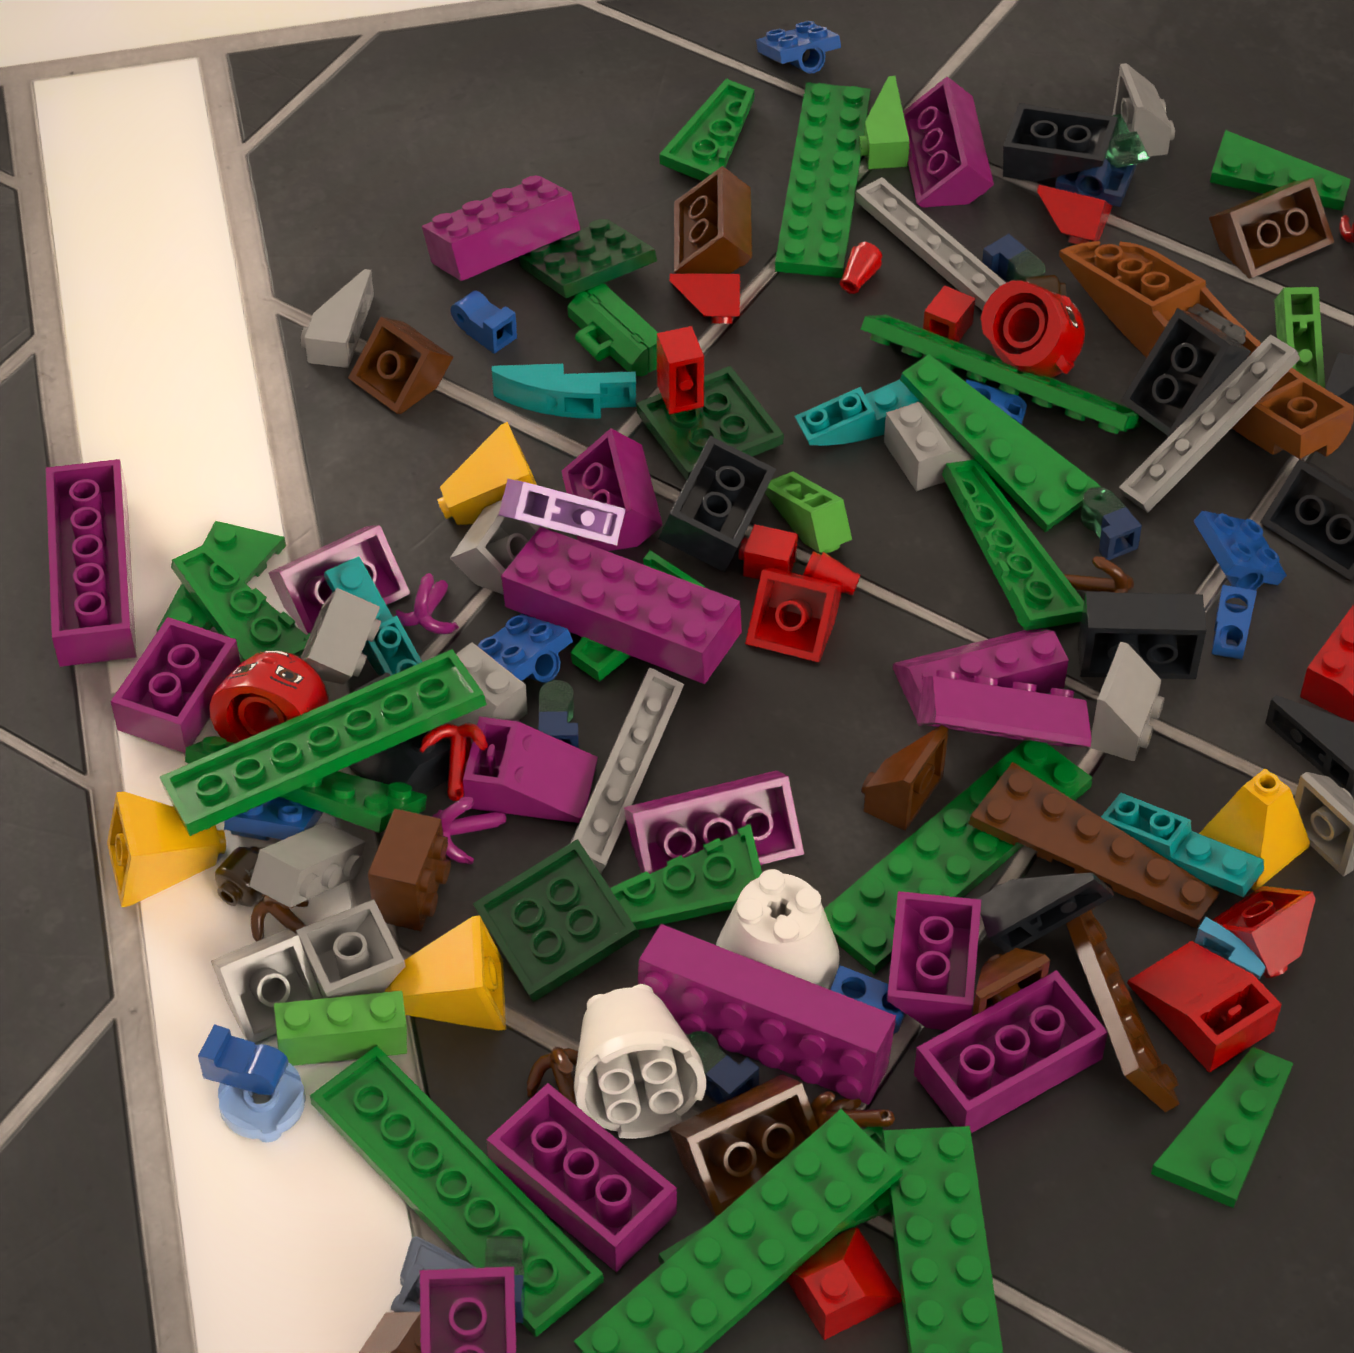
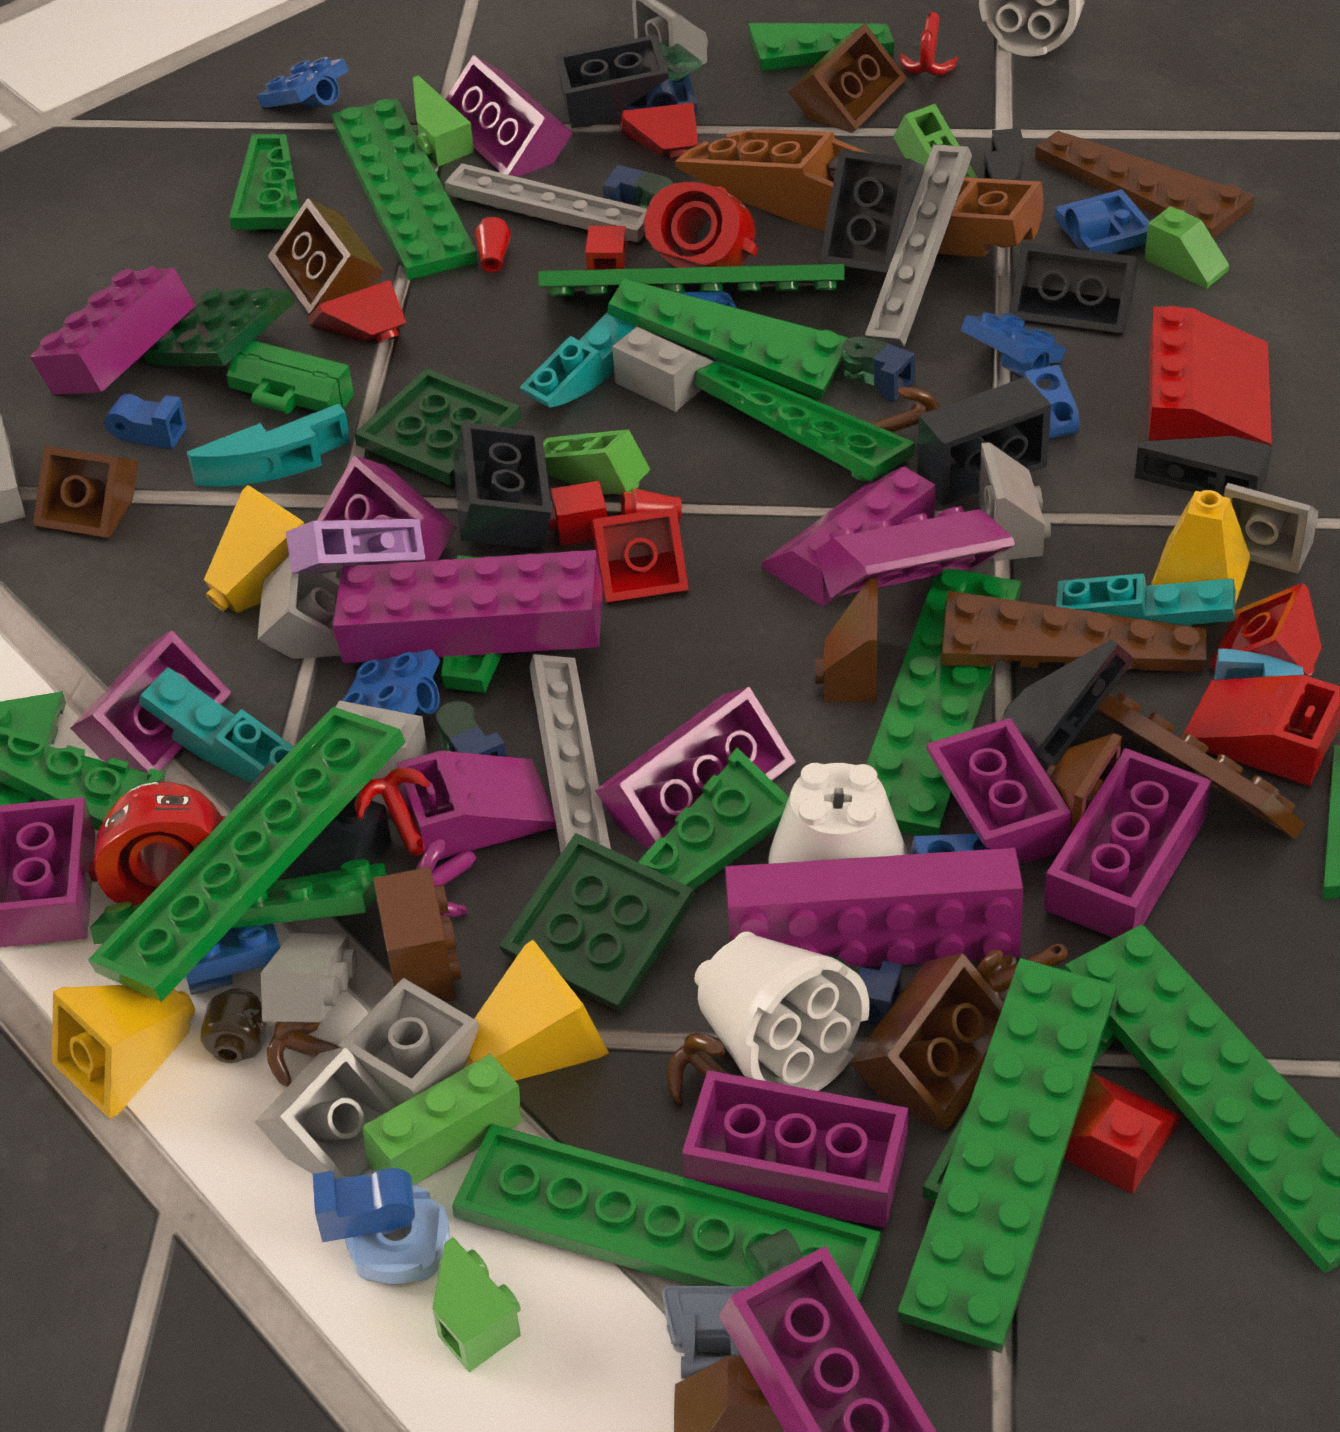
camera: 25 degrees left, 5 degrees down
light grey slope [301,588,381,684] -> none
magenta piece [395,573,459,634] -> none
red brick [657,326,704,414] -> none
none -> bright green slope [432,1237,521,1372]

